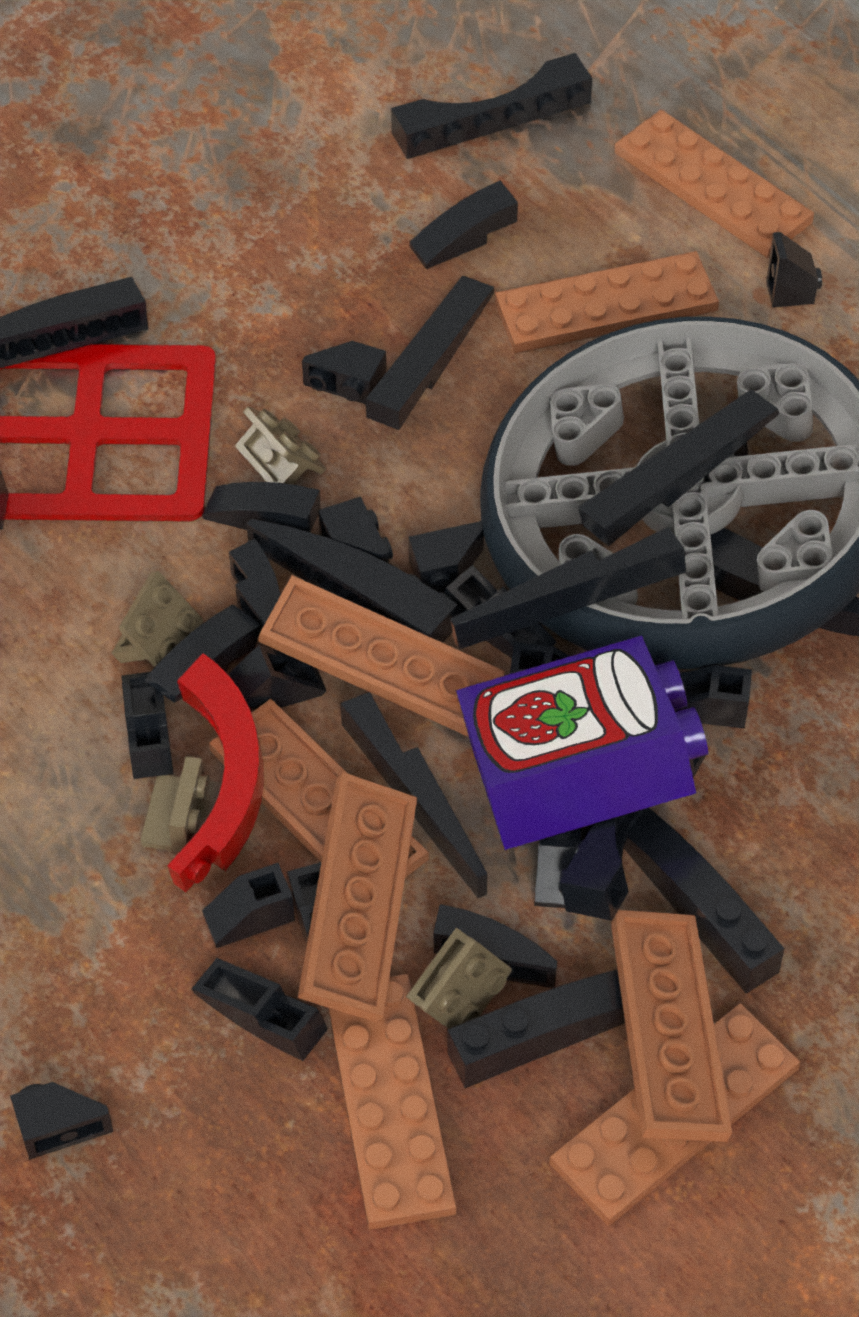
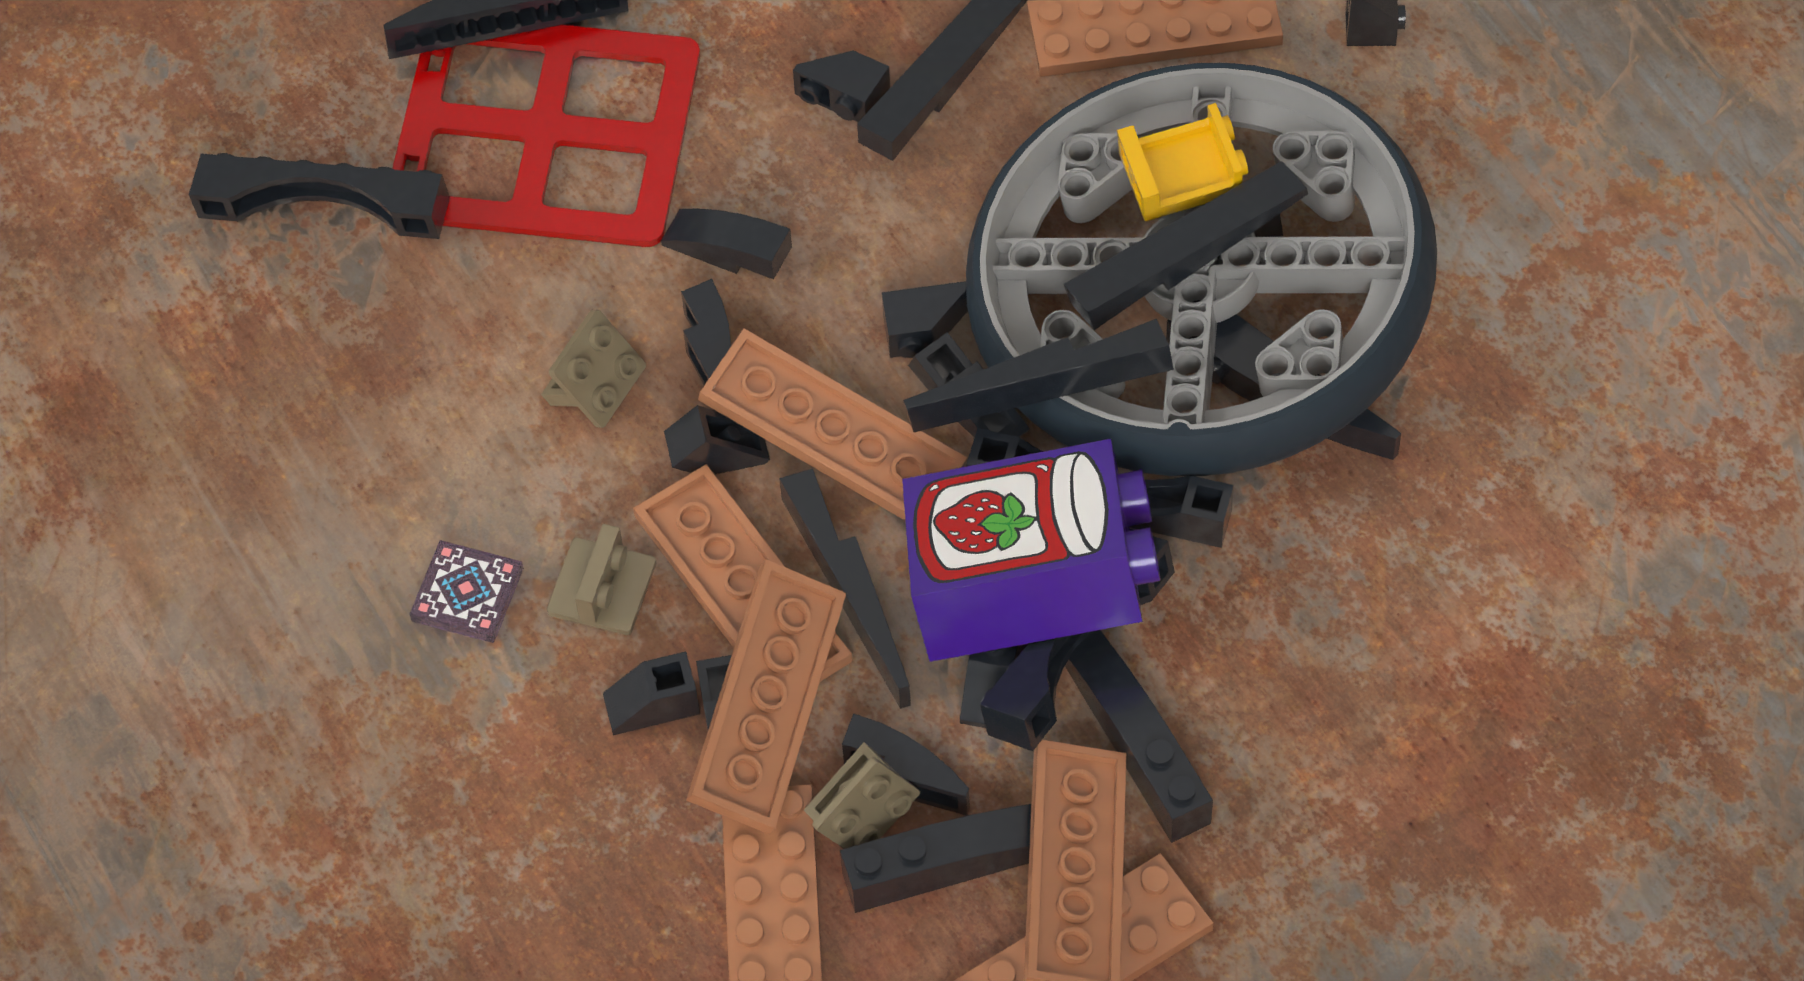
camera: 10 degrees right, 5 degrees up
black slope [10,1082,114,1160] -> none
black slope [121,672,174,779] -> none
black slope [146,604,261,703] -> none
red arch [167,653,264,892] -> none
black slope [192,958,328,1061] -> none
dark tan bracket [235,406,326,485] -> none
black slope [246,519,458,643] -> none
black slope [318,497,393,563] -> none
none -> tile [409,540,524,643]
none -> yellow panel [1117,103,1248,221]

